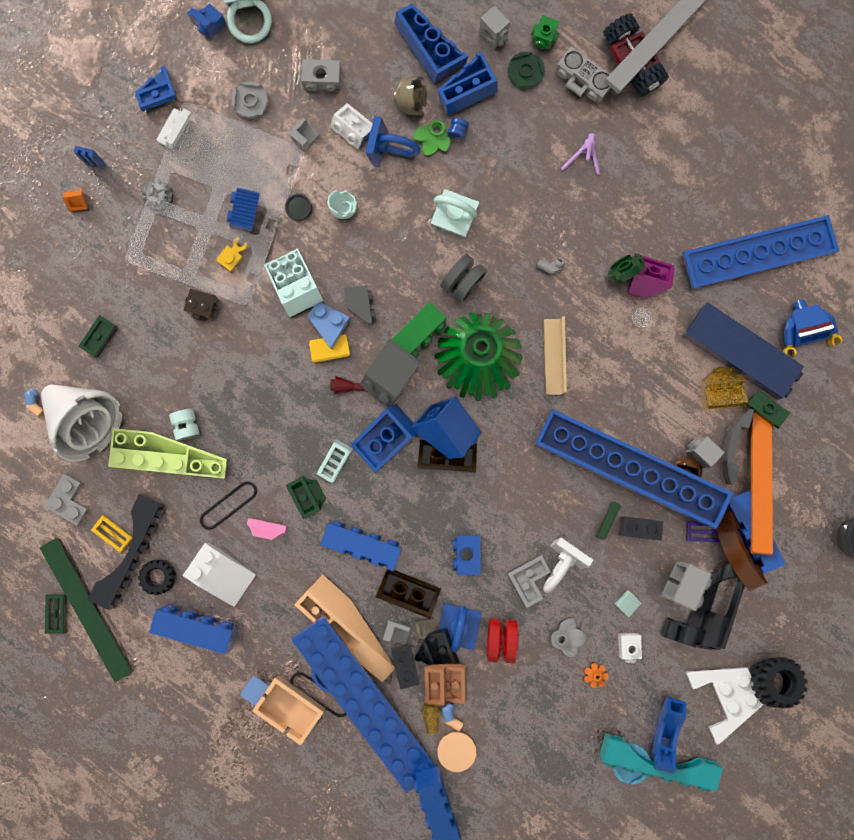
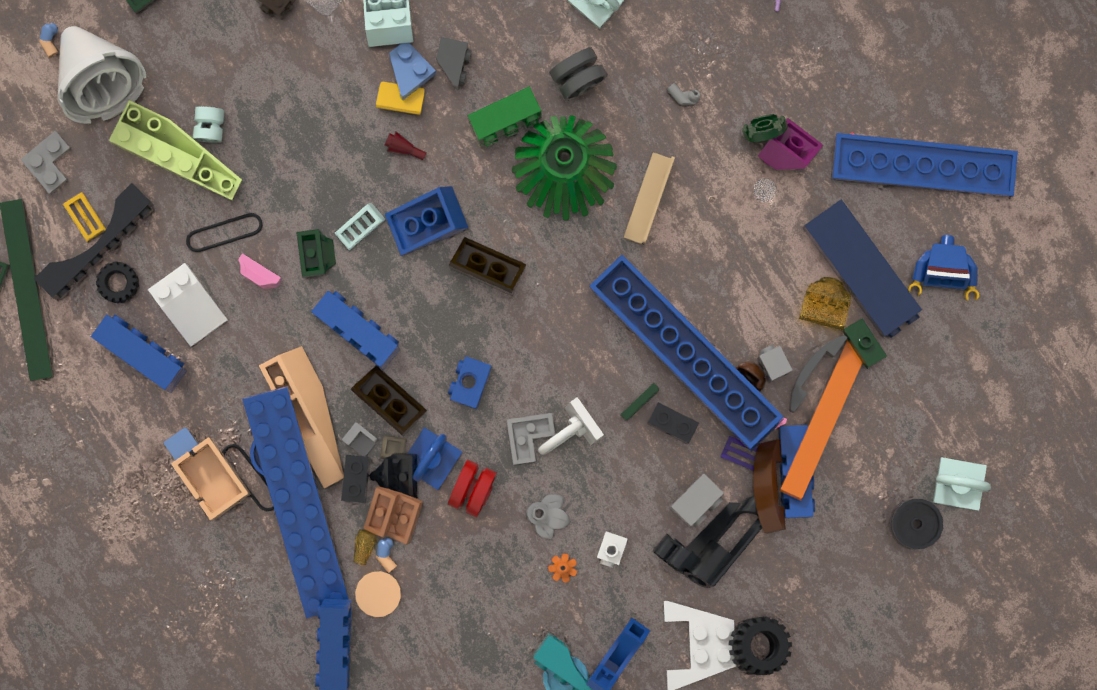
camera: 20 degrees right, 0 degrees up
dark grey slope [360,339,421,407] -> none
blue slope [411,396,482,459] -> none
light aqua slope [614,590,642,618] -> none

